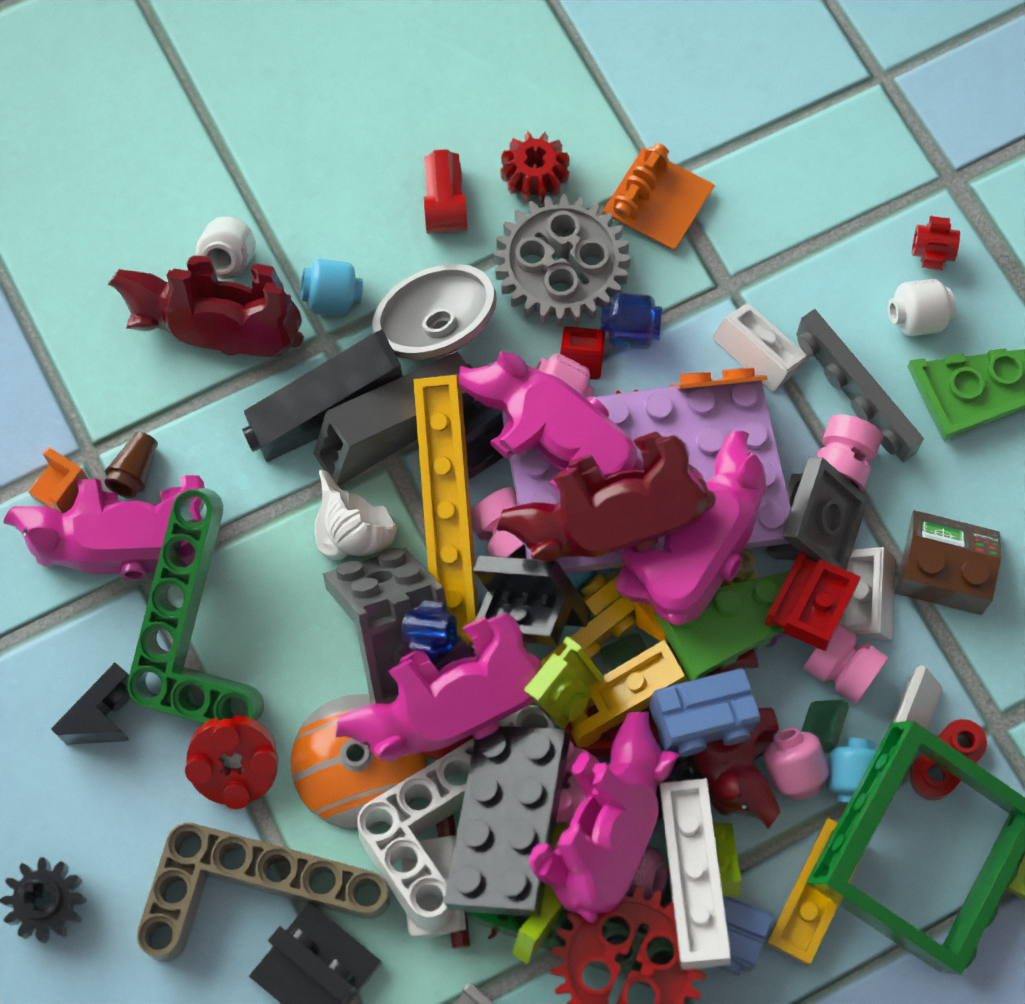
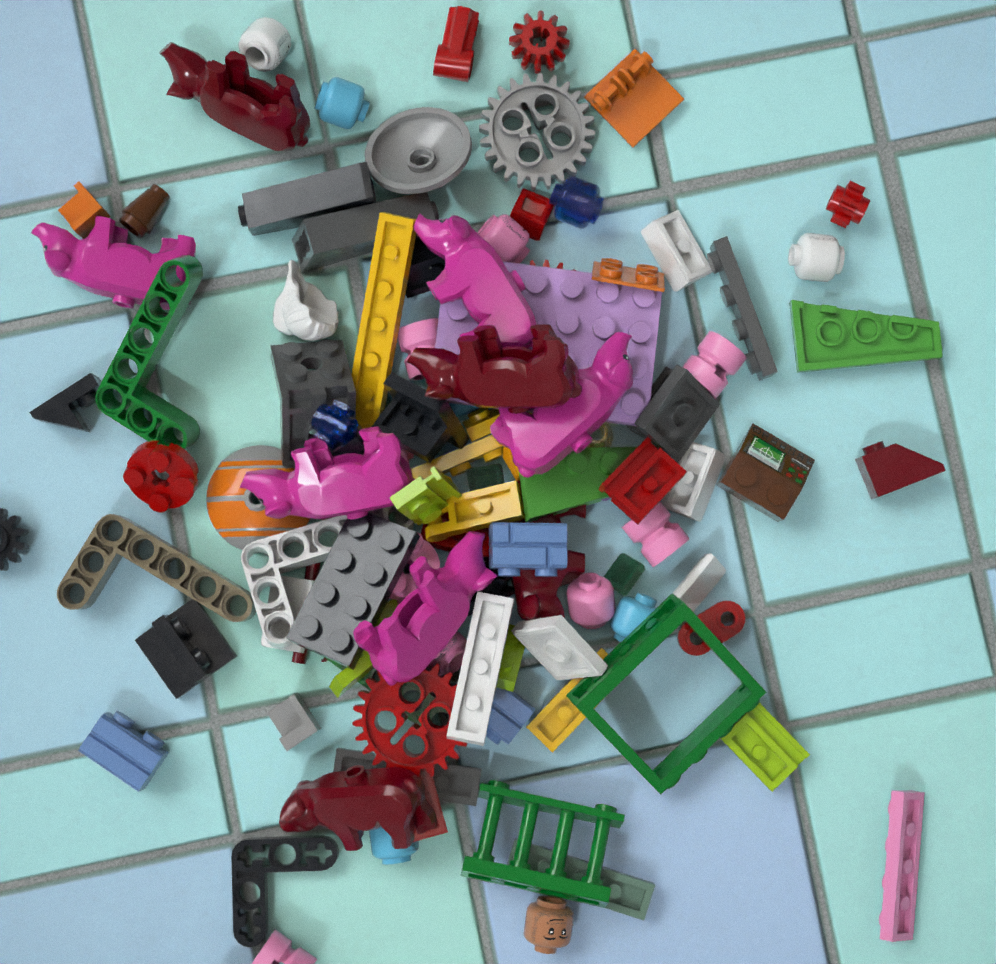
camera: 20 degrees right, 15 degrees up
none -> white tile [512,615,608,680]

